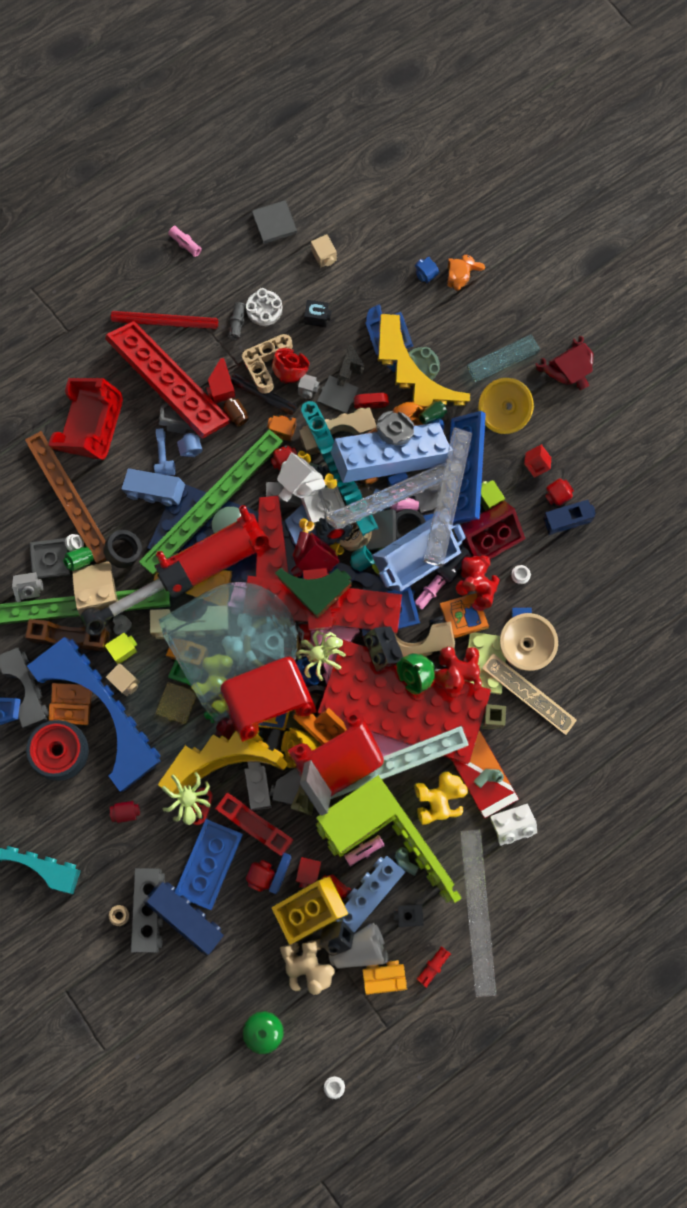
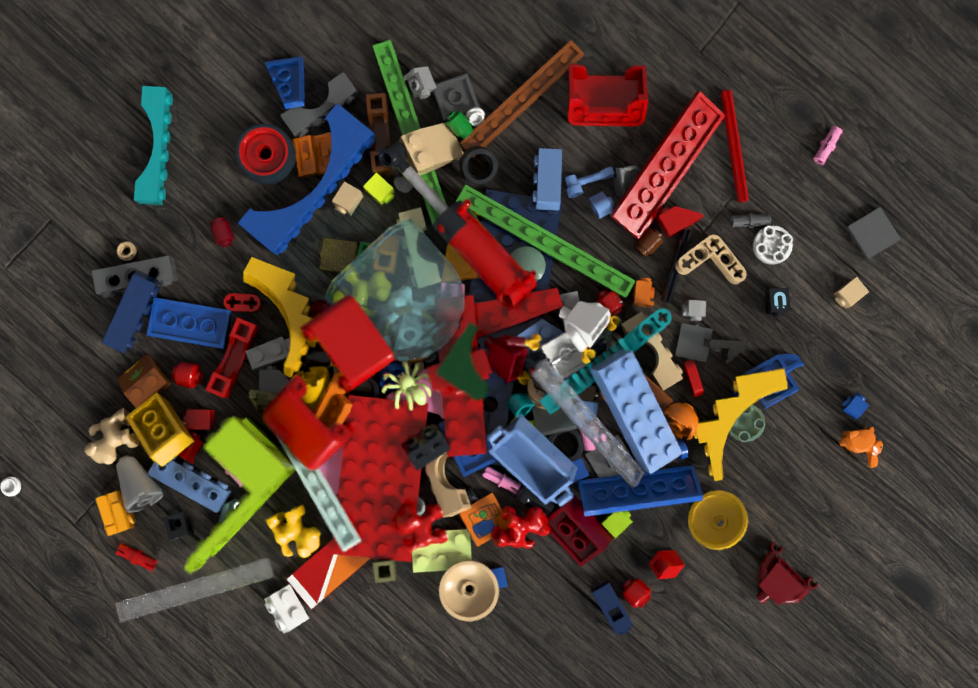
camera: 75 degrees right, 10 degrees up
yellowish green animal [162,772,210,825] -> none
green cylinder [242,1011,284,1054] -> none
blue tile [269,853,292,894] -> none
red cylinder [272,348,310,383] -> none
red tile [298,624,311,643] -> none
dark grey tile [300,760,331,816] -> none
black brick [319,921,354,956] -> none
dark grey tile [376,411,414,445] -> none
blue tile [387,472,408,490] -> none
green cylinder [397,653,435,695] -> none
dark green cone [418,401,447,424] -> none
clear plate [423,428,472,567] -> none
clear light blue tile [467,334,540,382] -> none
sand green arm [473,769,504,788] -> none
sticker [482,654,577,735] -> none
white plate [511,565,531,584] -> none
none -> dark orange slope [117,354,173,408]

